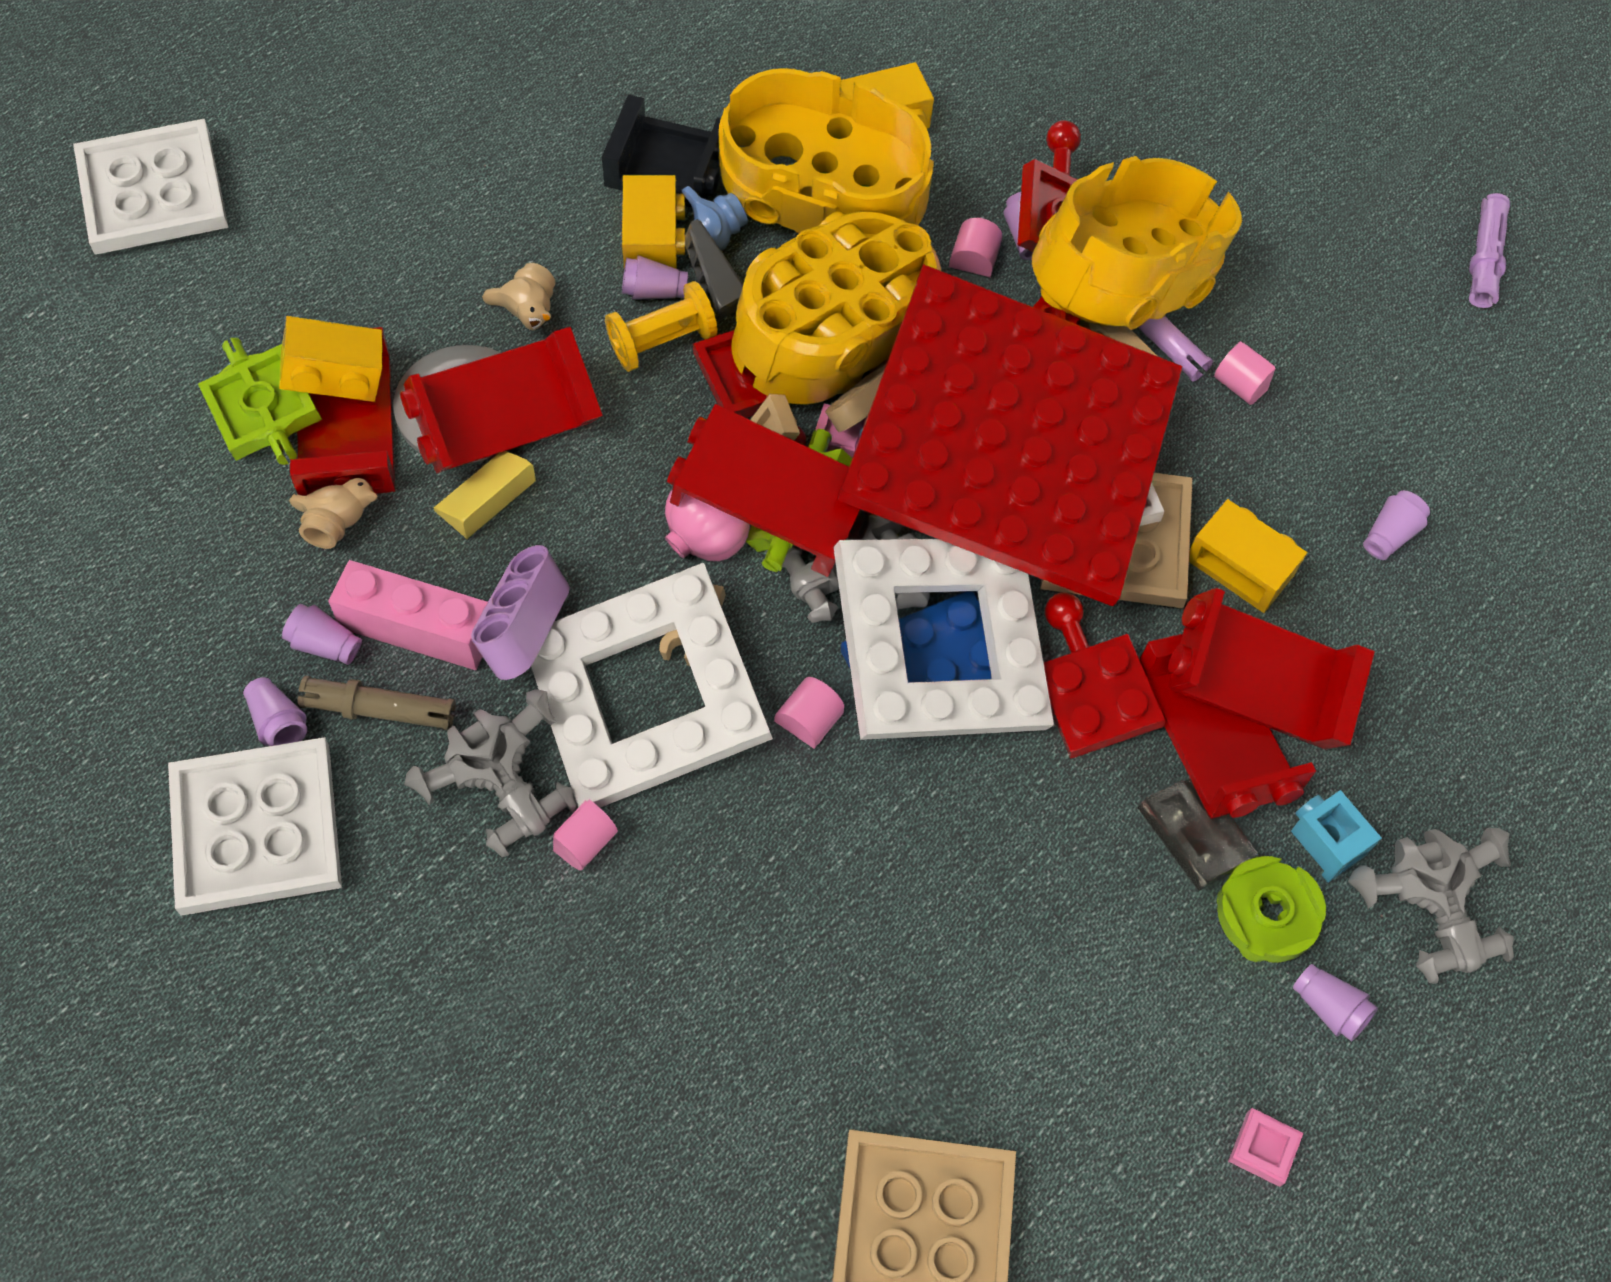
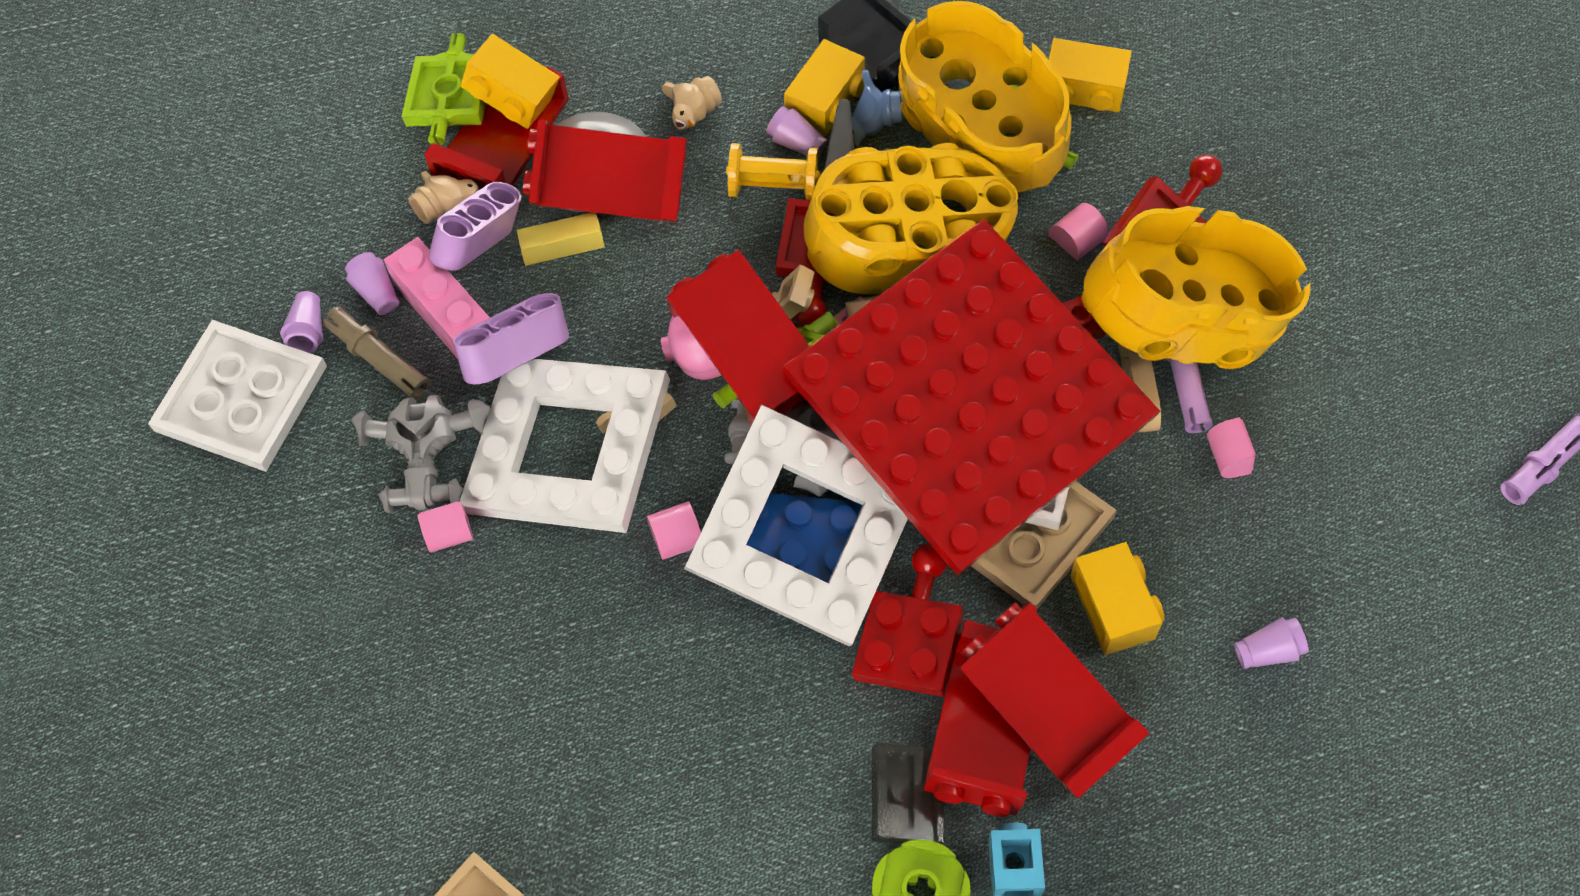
camera: 40 degrees right, 0 degrees up
none -> lavender beam [429,182,521,271]

